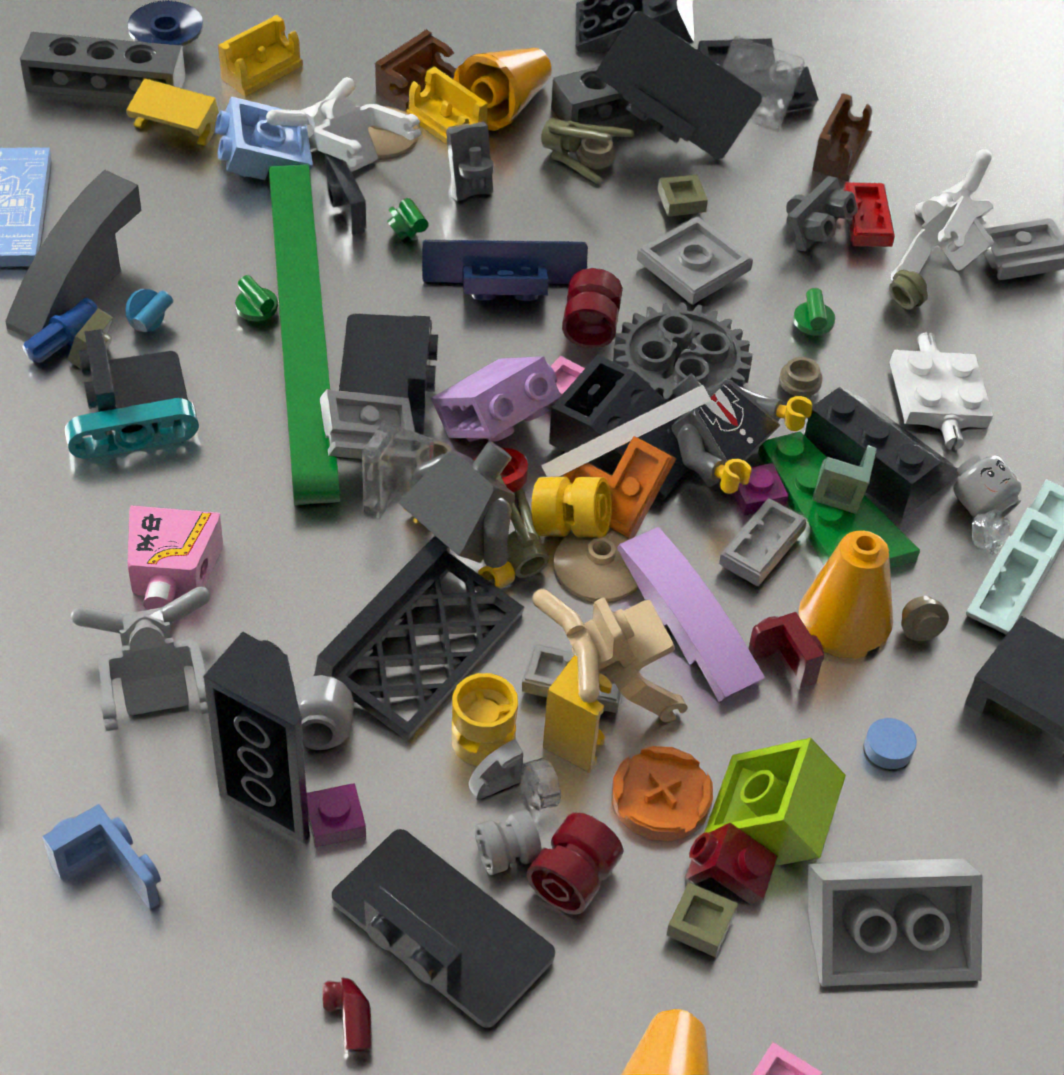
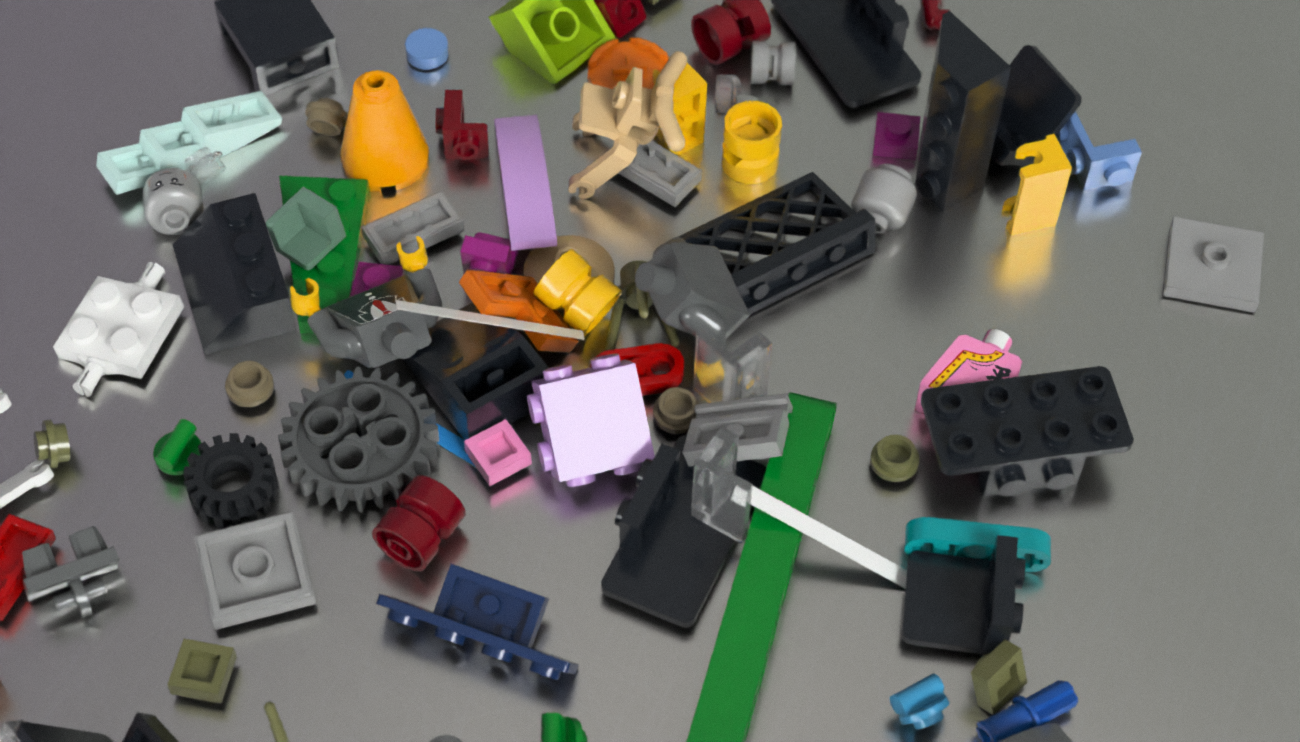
camera: 155 degrees left, 5 degrees up
light grey piece [71,587,210,732] -> none
green plate [235,275,278,321] -> none
none -> black tyre [183,433,279,529]
none -> magenta bracket [460,232,519,274]
none -> clear panel [691,427,753,544]
none -> white sticker [734,479,907,588]
none -> olive plate [870,434,920,482]
none -> black bracket [921,366,1134,496]
none -> black bracket [991,45,1081,166]
none -> yellow hinge [1002,134,1072,236]

